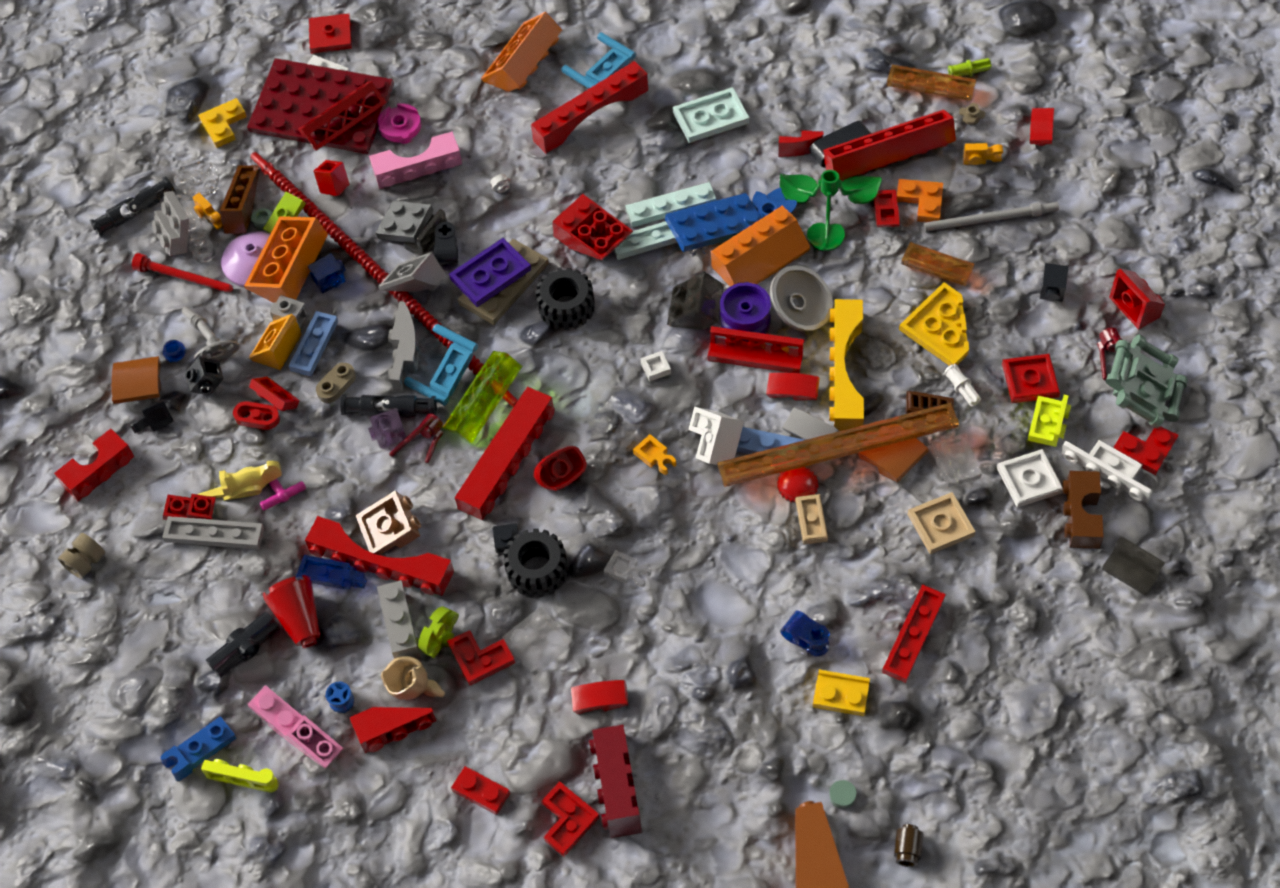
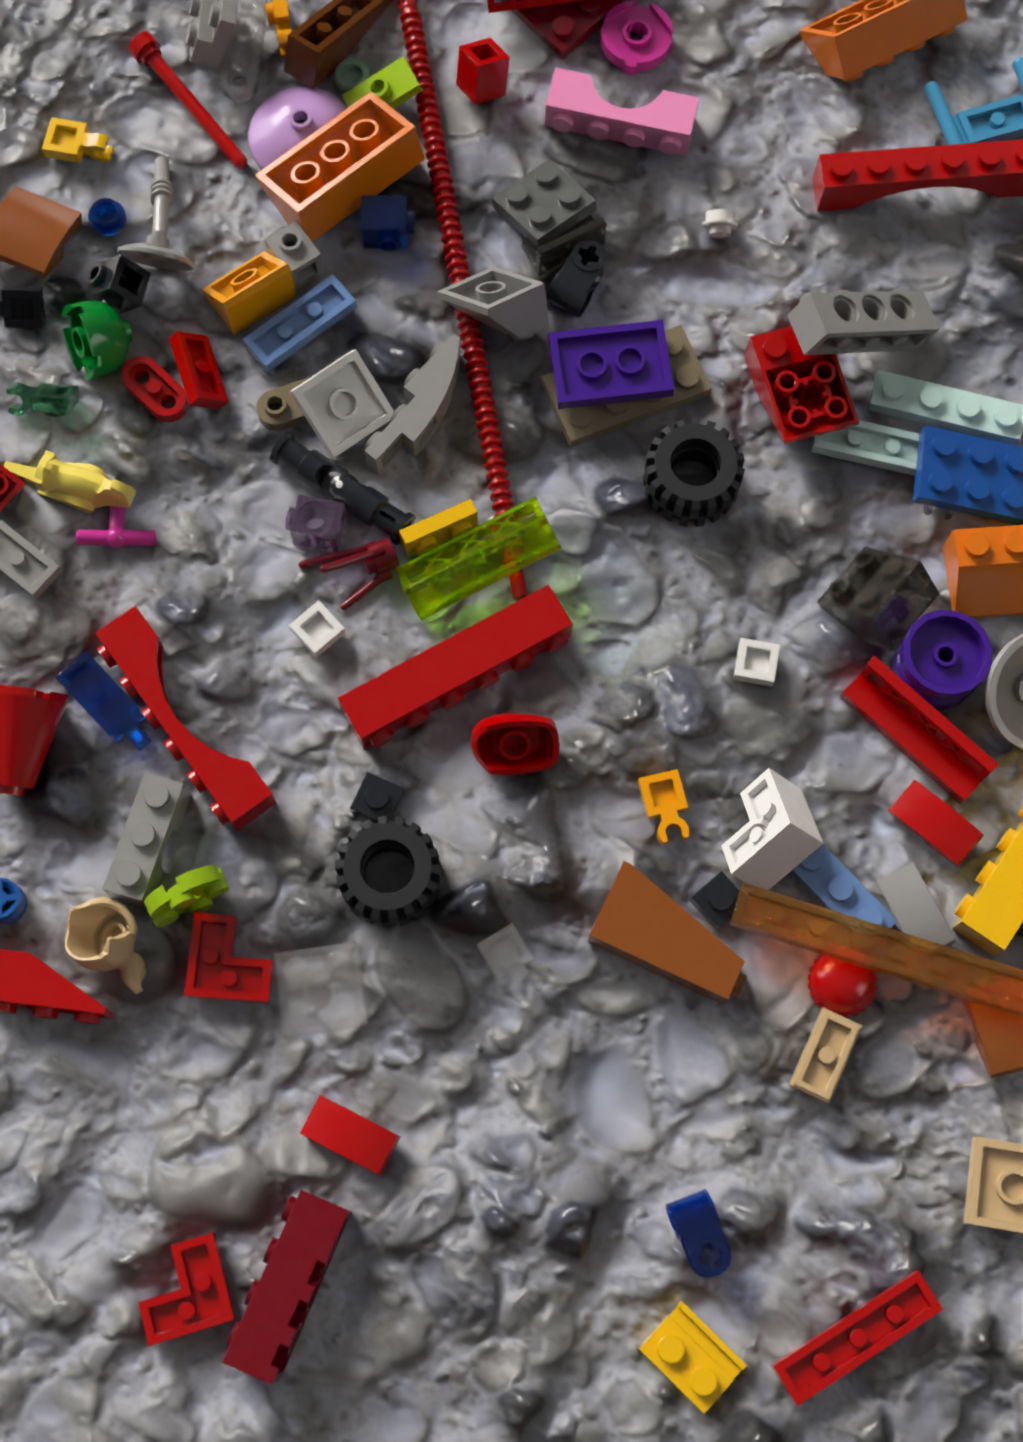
camera: 25 degrees right, 15 degrees up
medium nougat plate [356,491,421,555] -> none
dark azure plate [404,324,478,406] -> none
red plate [451,766,510,815] -> none
none -> clear green plate [6,382,79,417]
none -> yellow plate [42,117,114,163]
none -> green cylinder [62,301,132,380]
none -> white plate [289,349,395,458]
none -> white plate [289,600,346,658]
none -> yellow plate [399,499,478,558]
none -> dark orange slope [587,861,747,1005]
none -> black plate [690,871,749,931]
none -> light grey brick [787,288,940,355]

